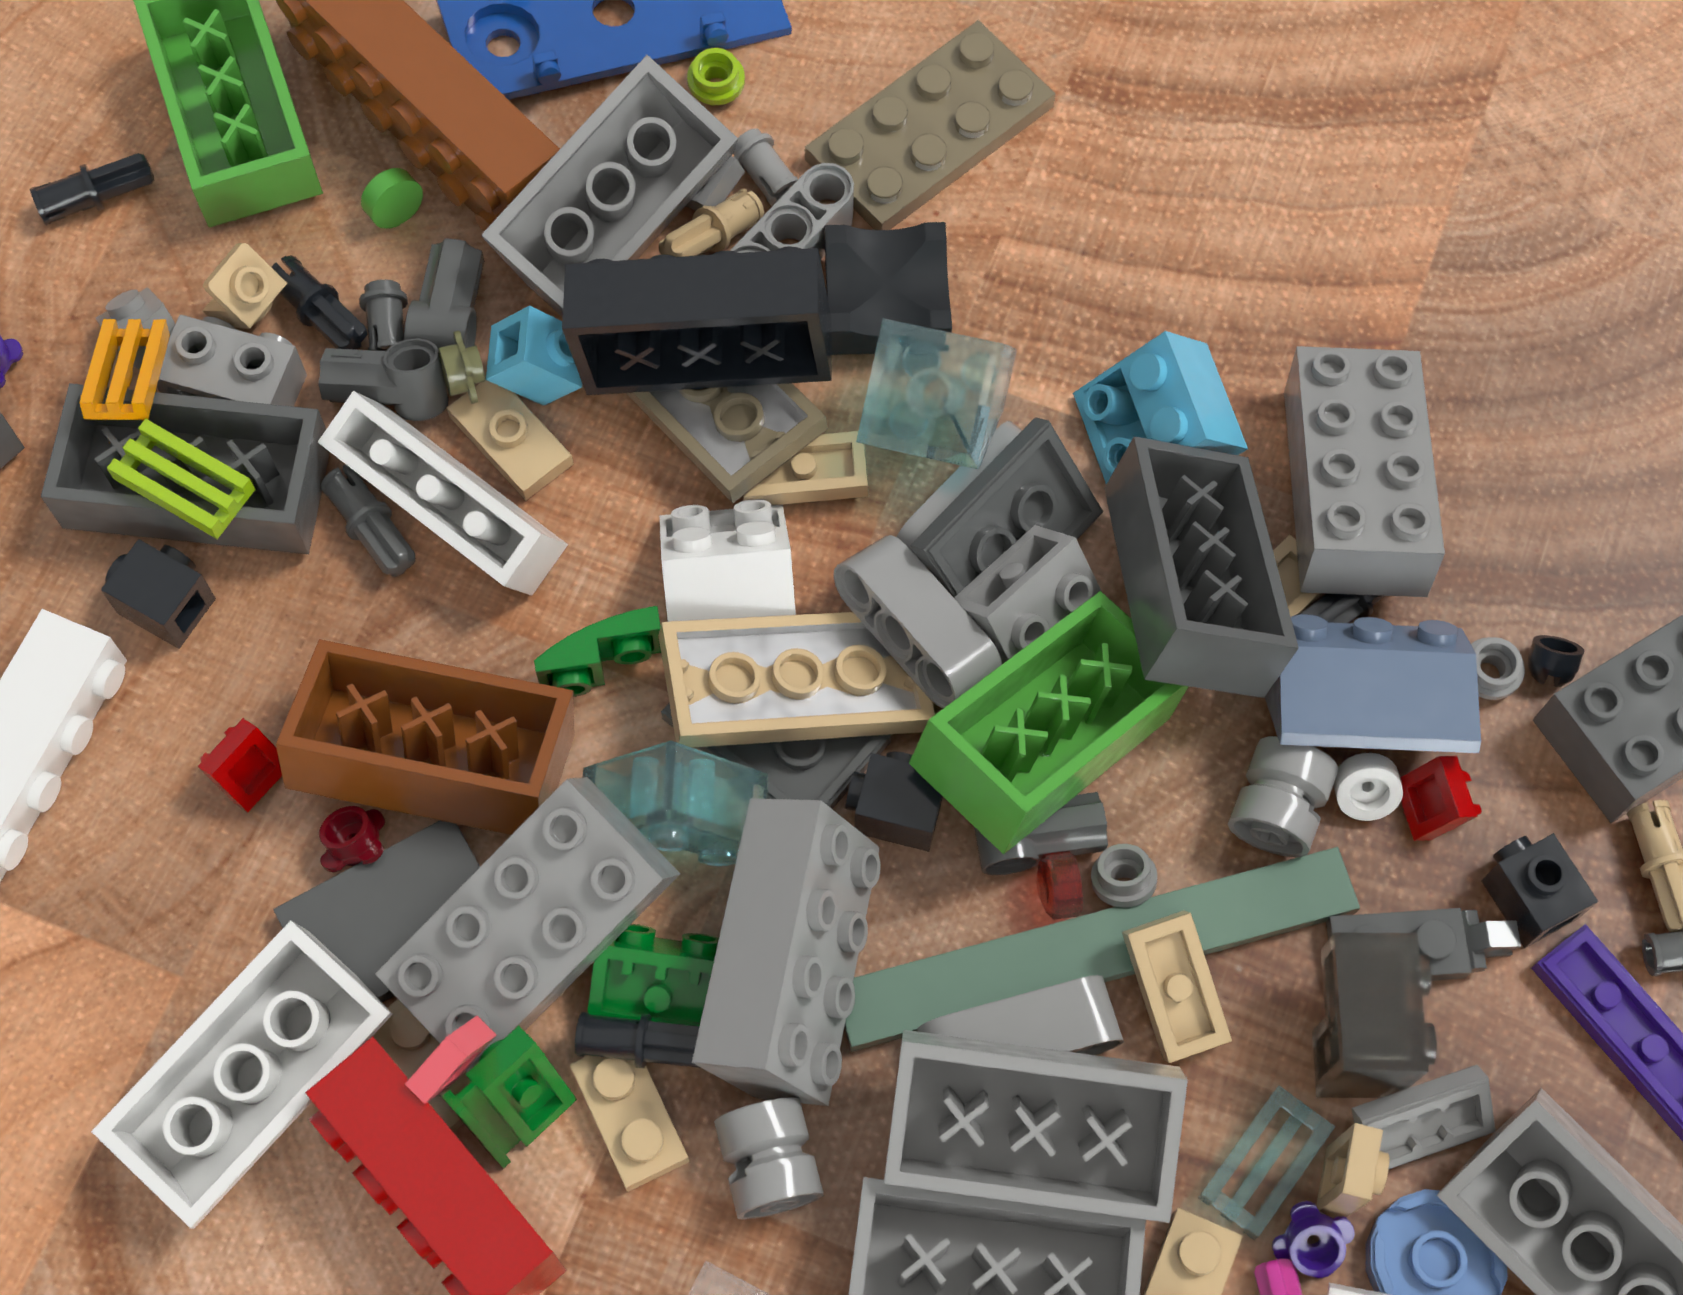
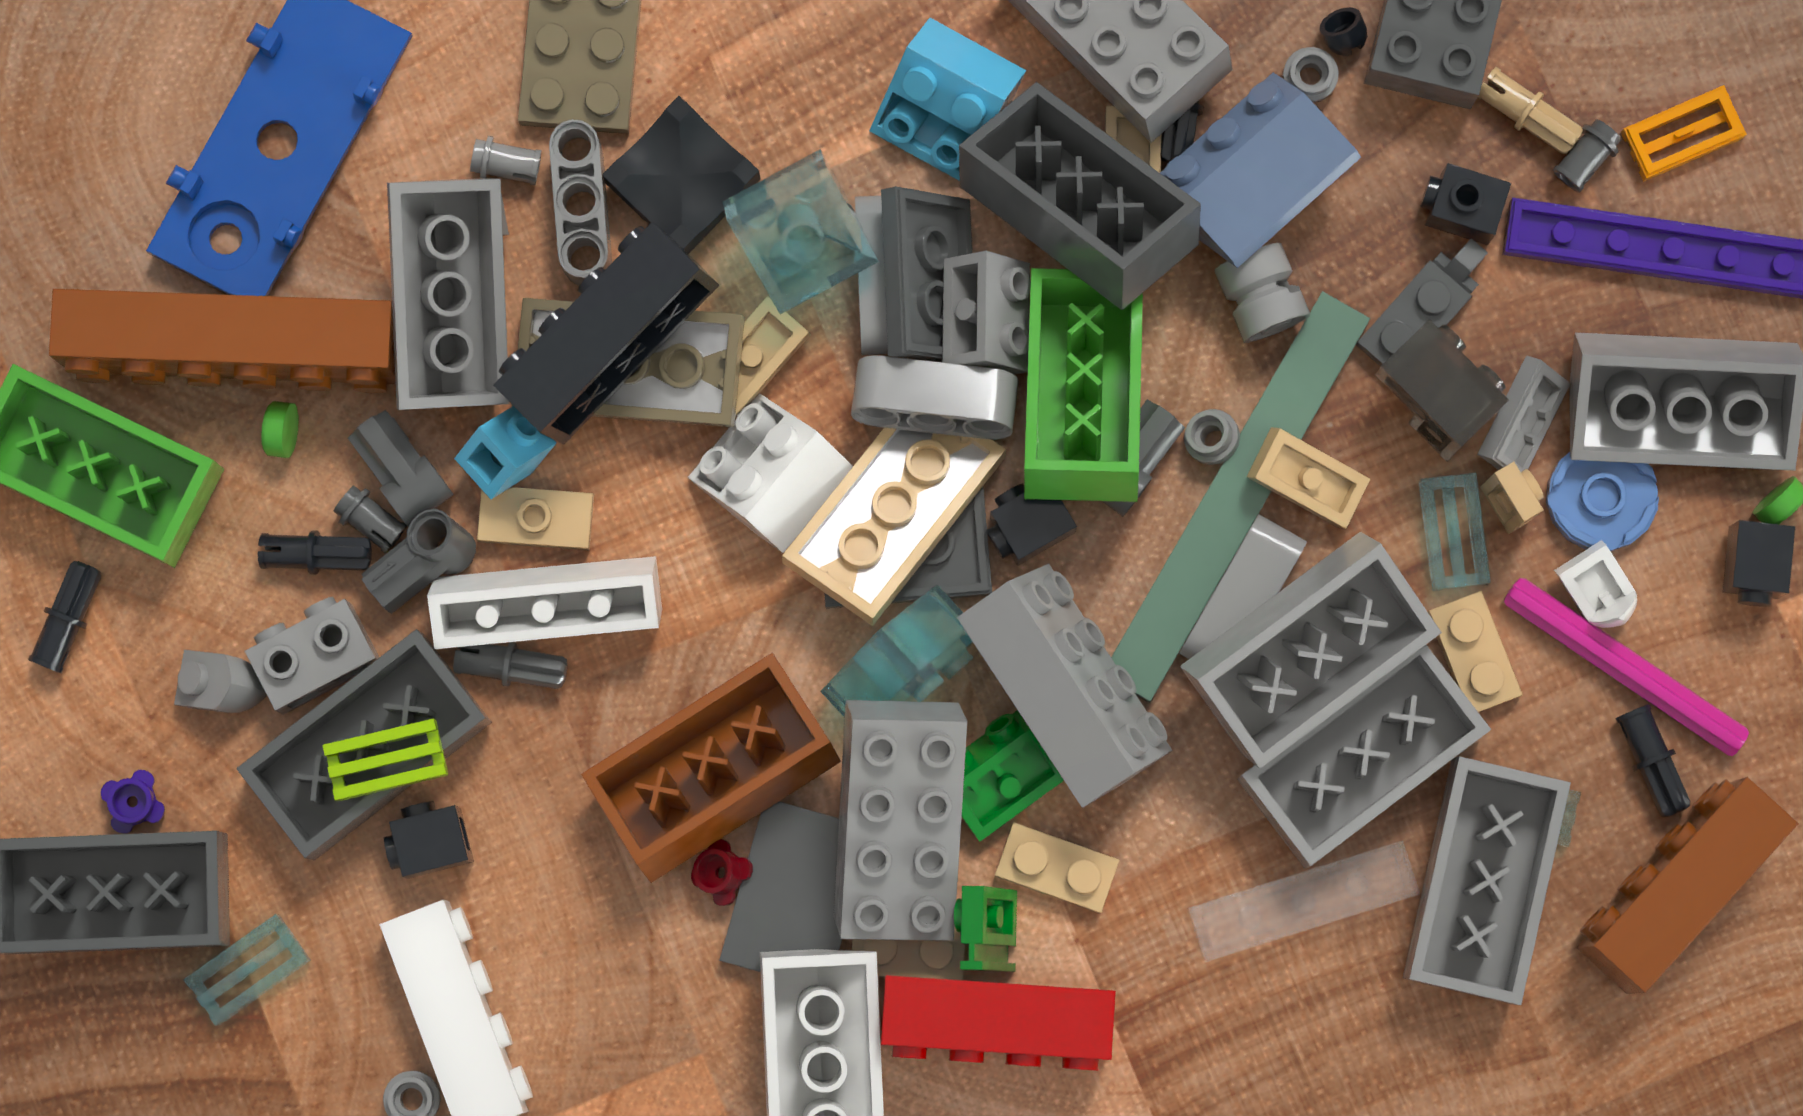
camera: 40 degrees left, 15 degrees up
light orange tile [79,319,170,420] -> none
red tile [197,718,282,813] -> none
tan bracket [203,243,287,328] -> none
coral tile [405,1016,497,1104] -> none
olive plate [438,330,485,404] -> none
green slope [534,605,661,697] -> none
black axle [575,1012,701,1068] -> none
tan axle [659,188,764,257] -> none
lime plate [687,48,745,105] -> none
light grey wheel [714,1097,824,1219] -> none
clear red tile [1036,851,1083,920] -> none
dark purple plate [1272,1201,1355,1278] -> none
white tile [1334,753,1403,821] -> none
red tile [1400,756,1482,841] -> none

